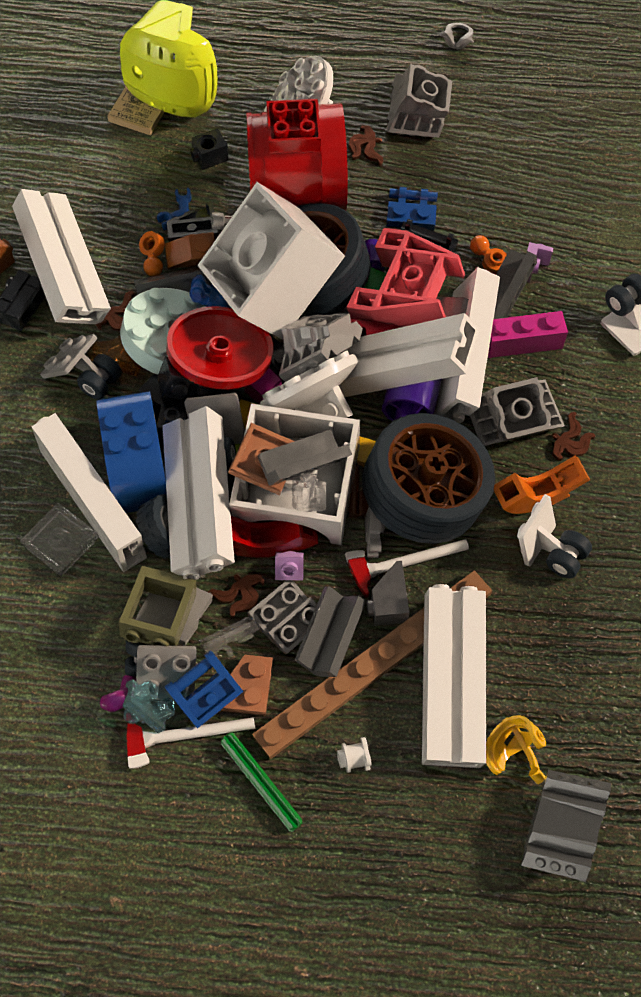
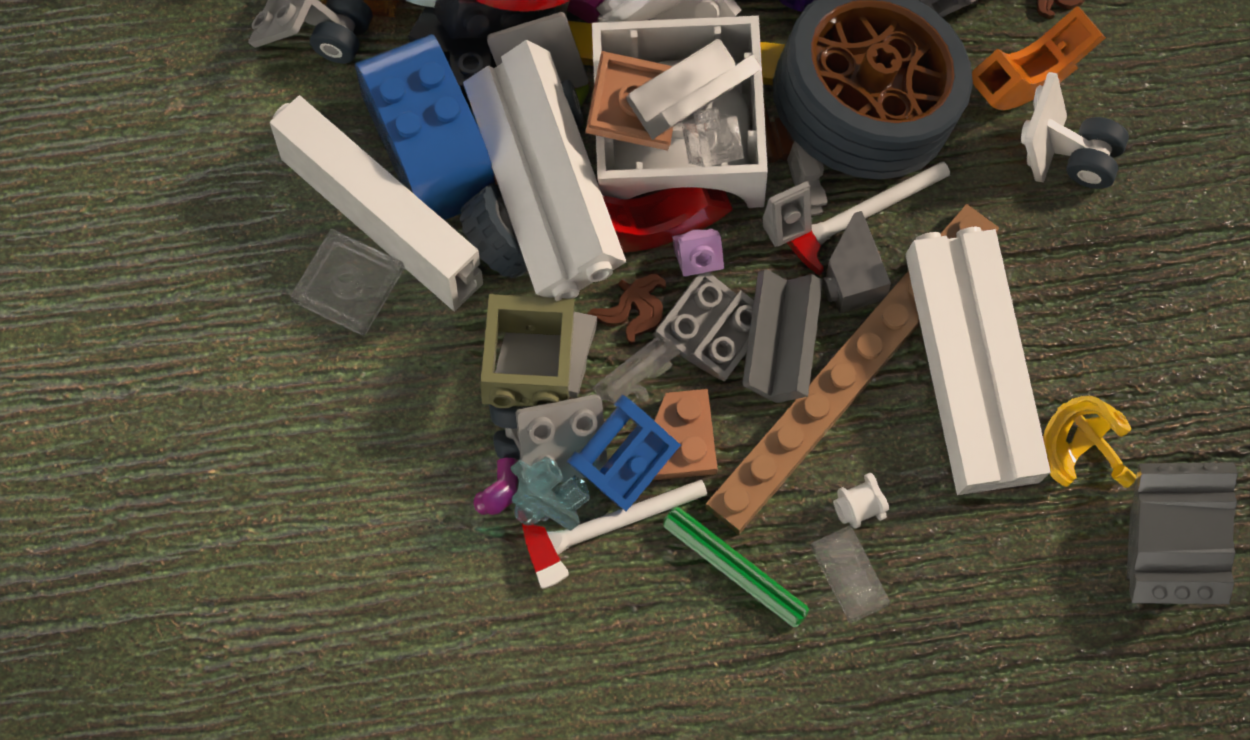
camera: 10 degrees left, 5 degrees up
none -> light grey slope [763,181,812,247]
none -> clear plate [811,525,890,623]

